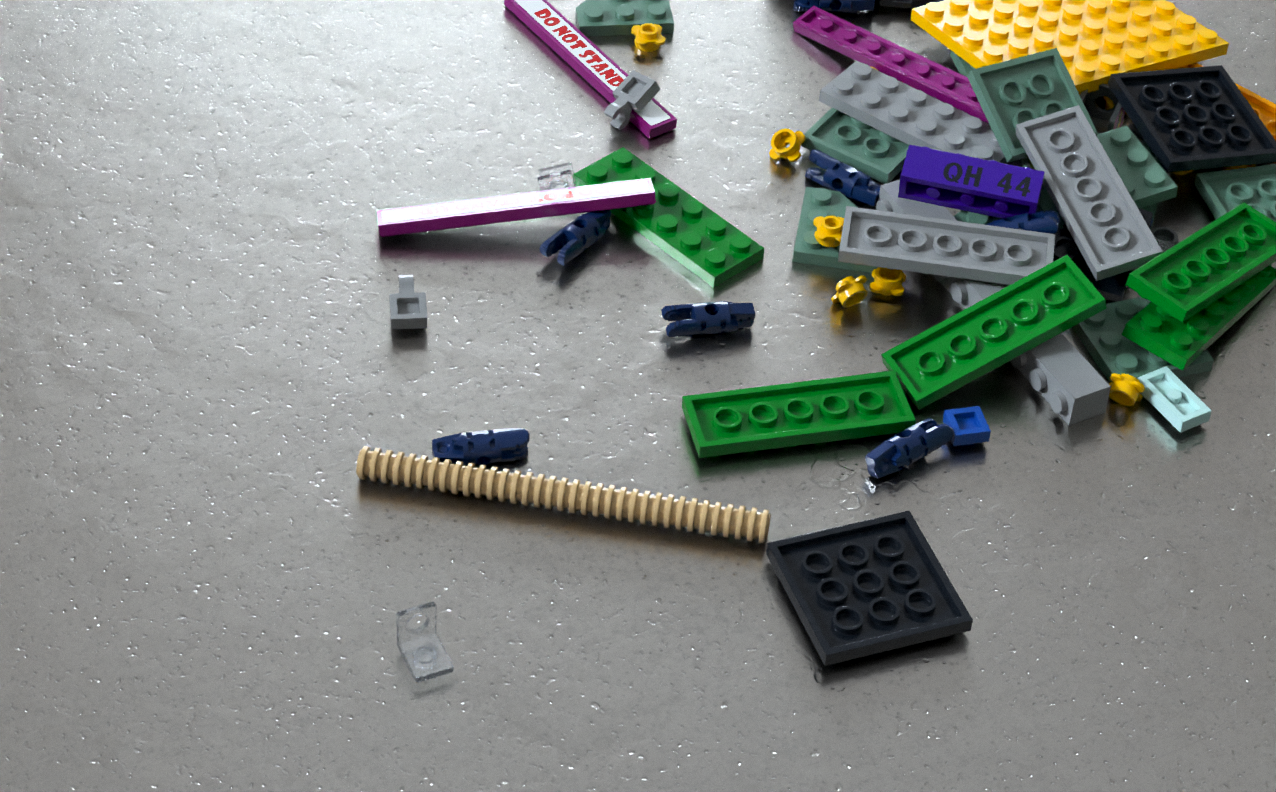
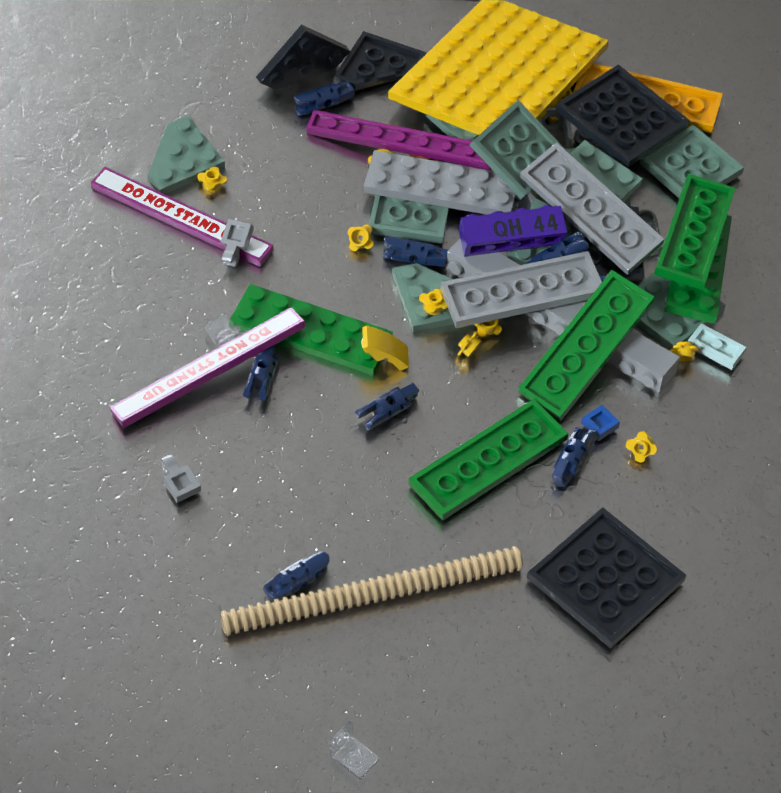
camera: 25 degrees left, 10 degrees up
none -> yellow slope [361,326,409,371]
none -> yellow plate [626,431,657,463]

